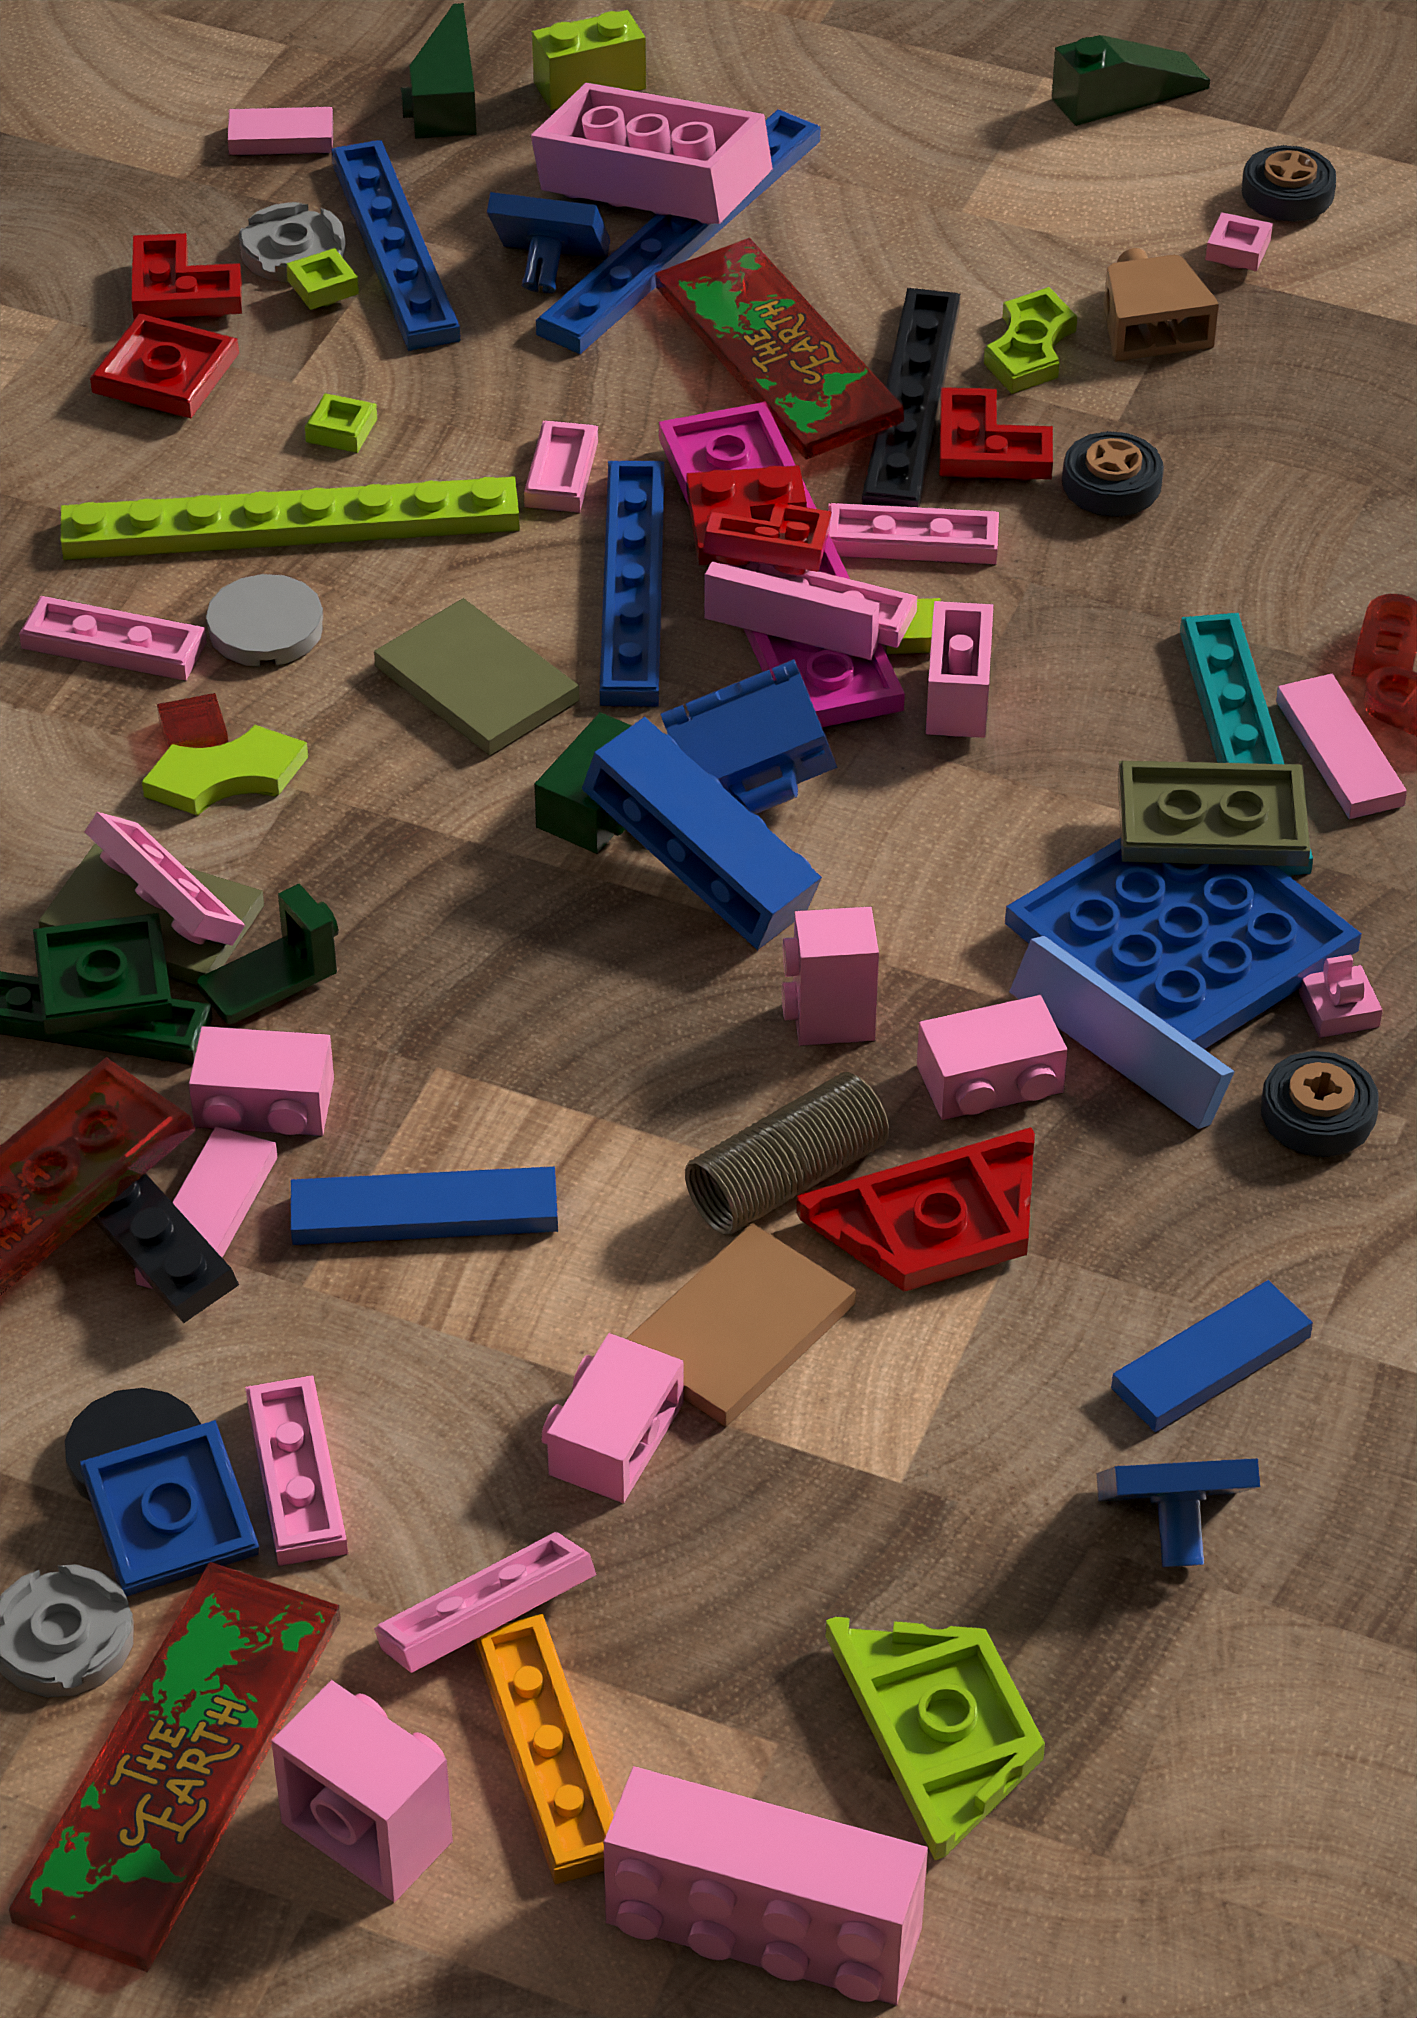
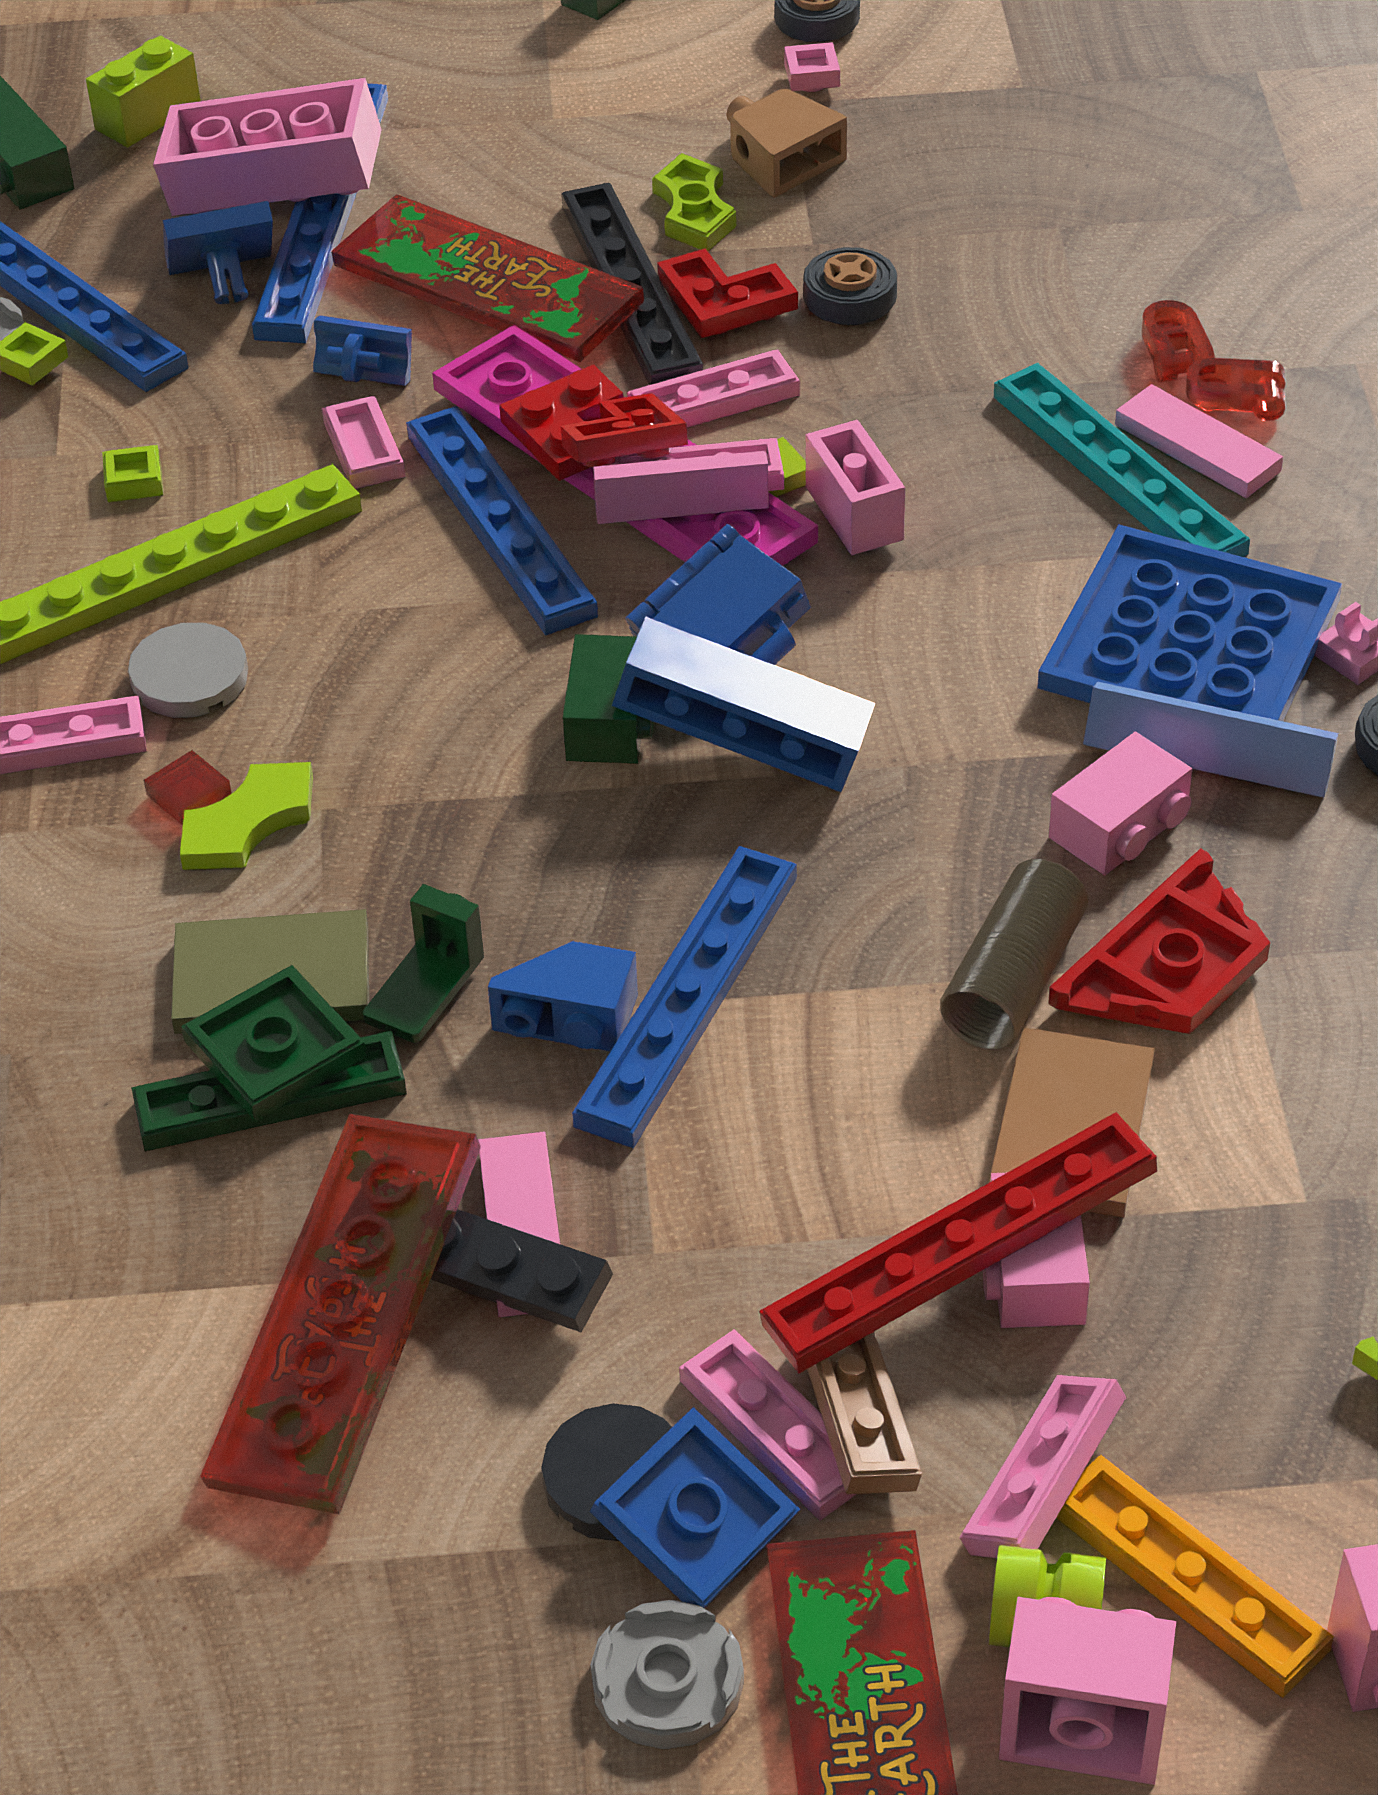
camera: 25 degrees left, 0 degrees up
bright pink plate [84,812,245,946] -> none
bright pink brick [189,1026,334,1136] -> none
blue tile [291,1166,558,1245] -> none
olive tile [374,598,579,756] -> none
bright pink brick [782,907,879,1046] -> none
olive tile [1117,760,1310,866] -> none
none -> blue hips [313,315,412,386]
none -> blue slope [488,941,638,1052]
none -> blue tile [572,846,797,1149]
none -> red tile [759,1112,1158,1374]
none -> medium nougat tile [807,1332,922,1494]
none -> lime wheel [989,1545,1106,1647]

